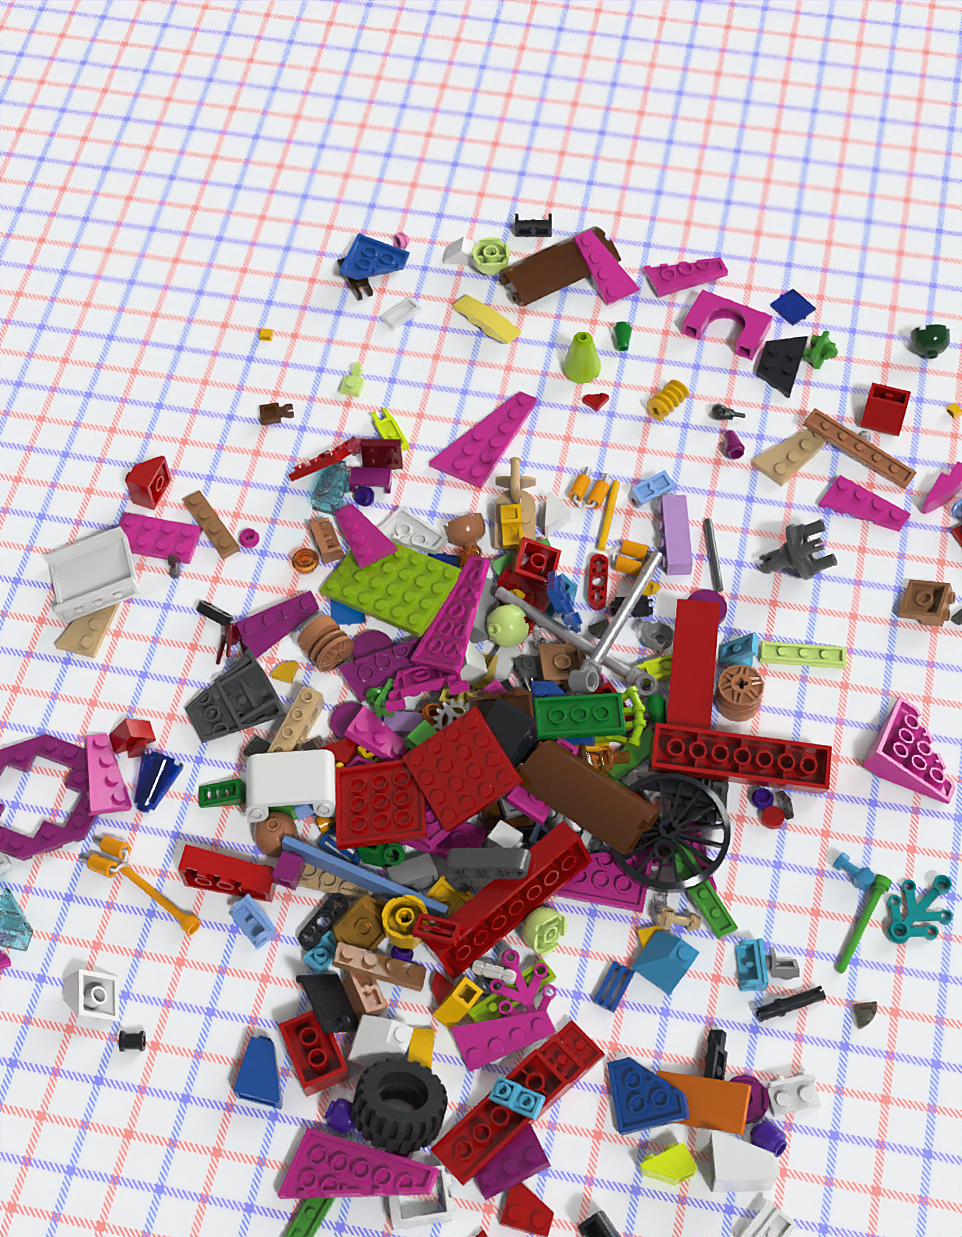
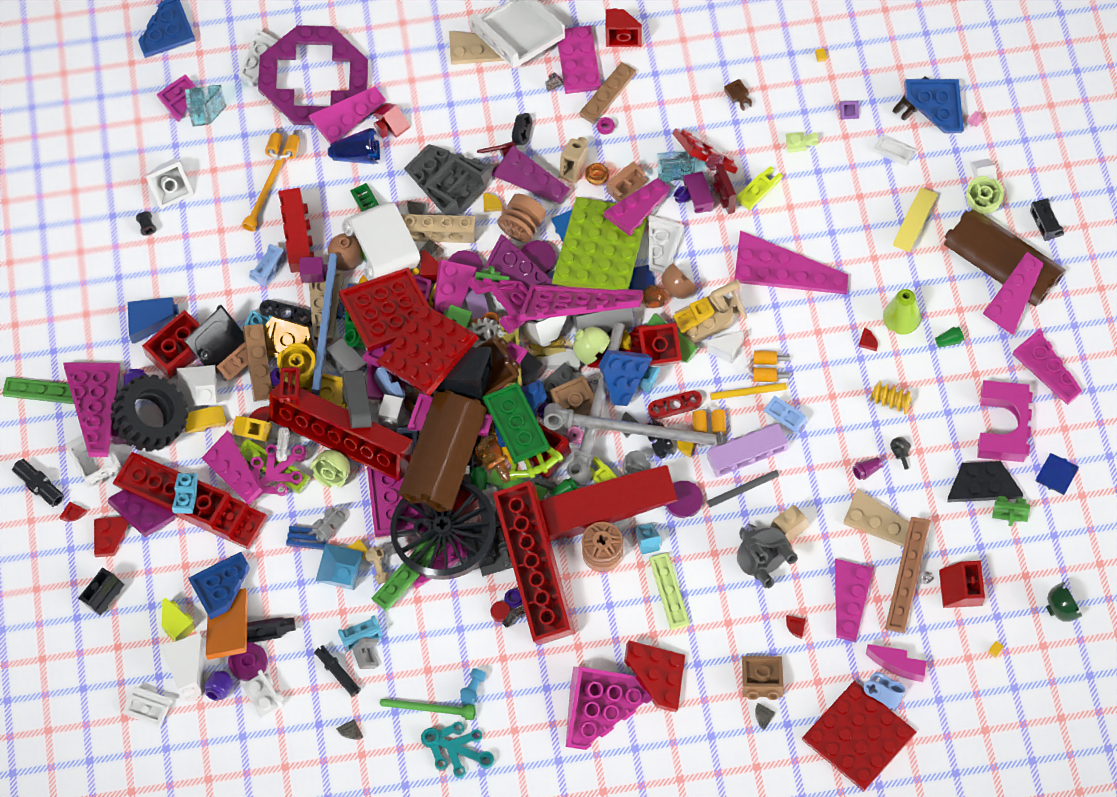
camera: 70 degrees right, 5 degrees up
none -> light grey hinge [308,505,346,542]
none -> light blue slope [374,367,405,400]
none -> tan torso [559,137,588,183]
none -> red plate [624,640,686,713]
none -> tan torso [770,504,809,542]
none -> red tile [786,615,806,639]
none -> medium lavender slope [839,100,859,120]

